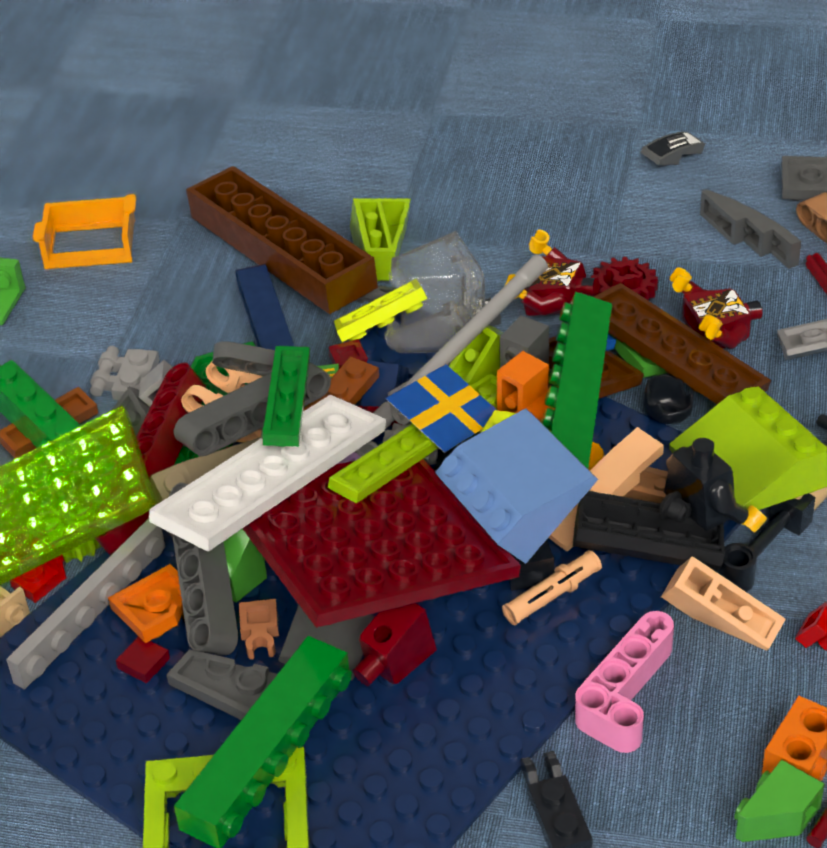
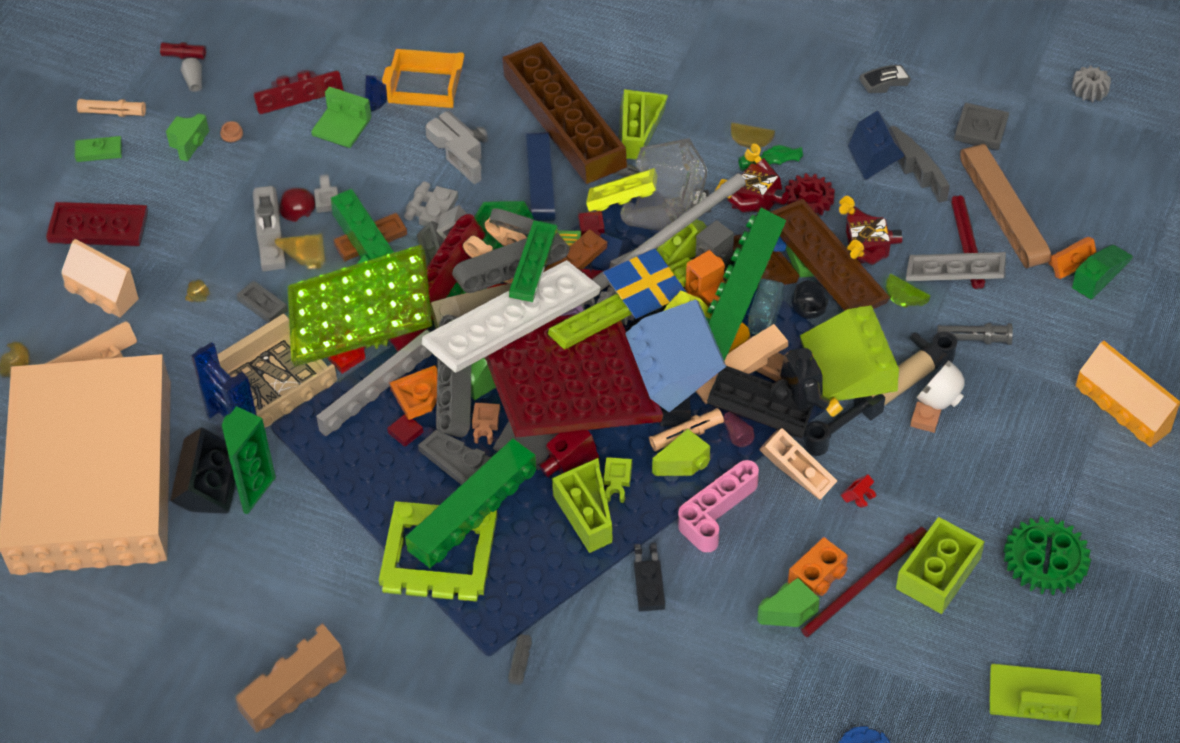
camera: 10 degrees right, 10 degrees up
none -> clear blue tile [365,75,387,112]
none -> light grey plate [425,111,488,185]
none -> lime wedge [552,458,612,553]
none -> lime plate [604,457,633,503]
none -> lime slope [652,429,710,476]
none -> clear pink cone [723,412,754,447]
none -> clear yellow tile [731,122,775,148]
none -> green piece [738,145,803,171]
none -> clear light blue brick [748,279,784,335]
none -> dark blue slope [848,110,905,180]
none -> clear neon green tile [886,273,930,308]

